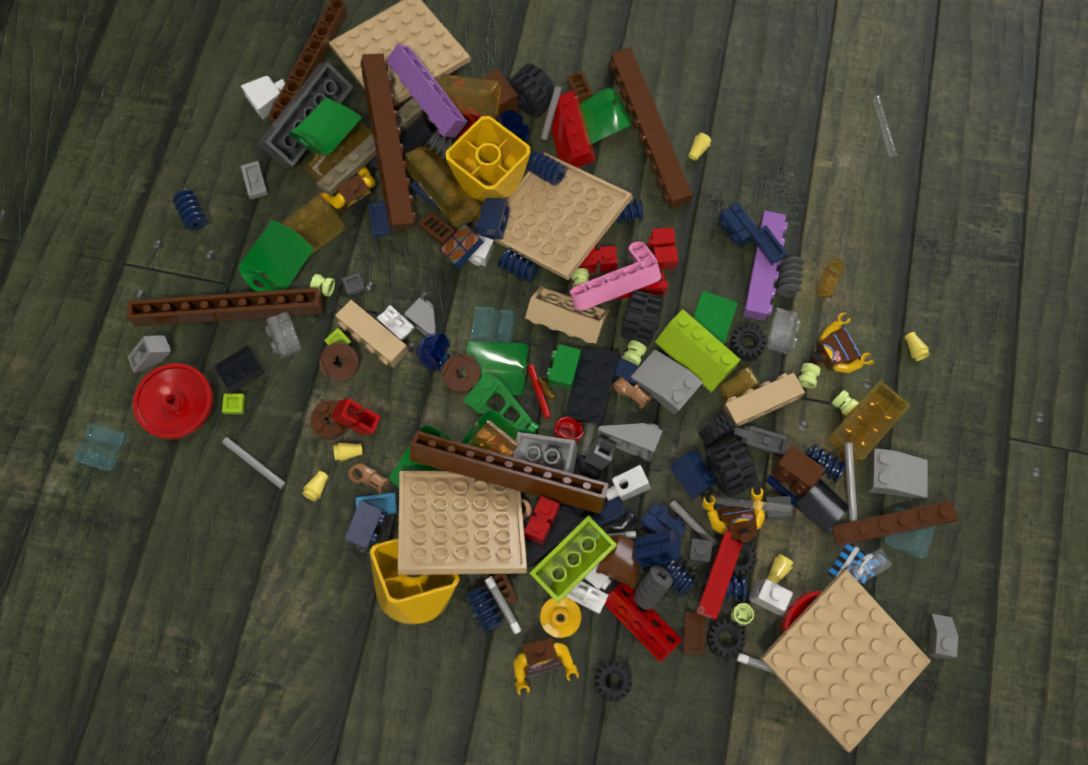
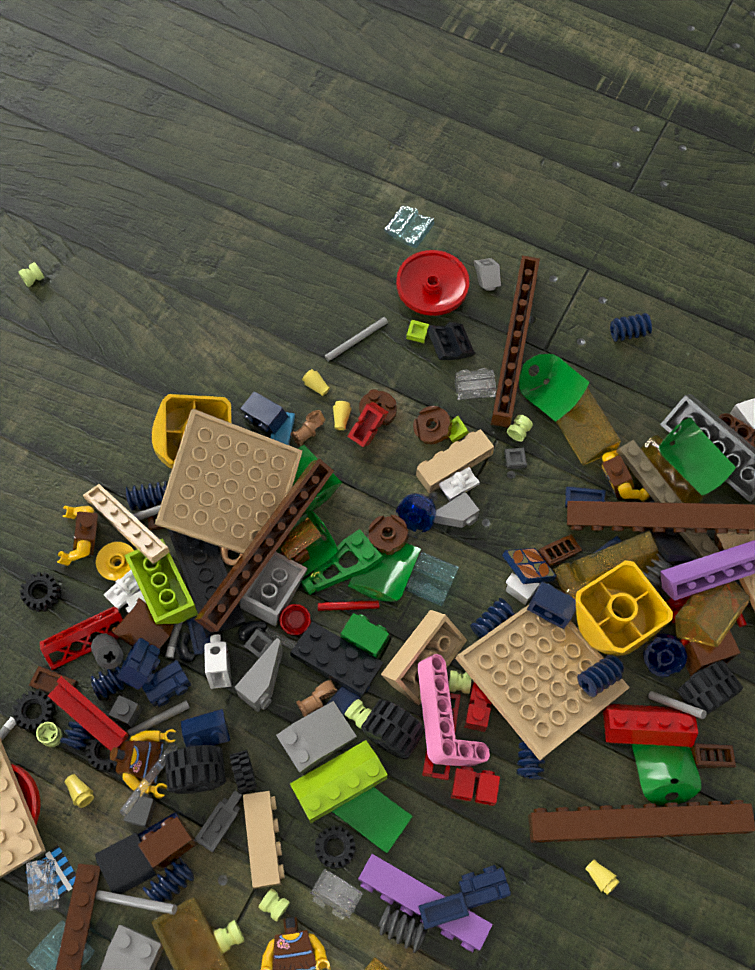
camera: 105 degrees right, 5 degrees down
light grey plate [241,161,268,200] -> none
red piece [524,496,560,546] -> none
pearl gold piece [537,376,556,400] -> none
clear yellow piece [719,367,761,400] -> none
white torso [748,579,793,617] -> none
none -> tile [83,484,170,564]

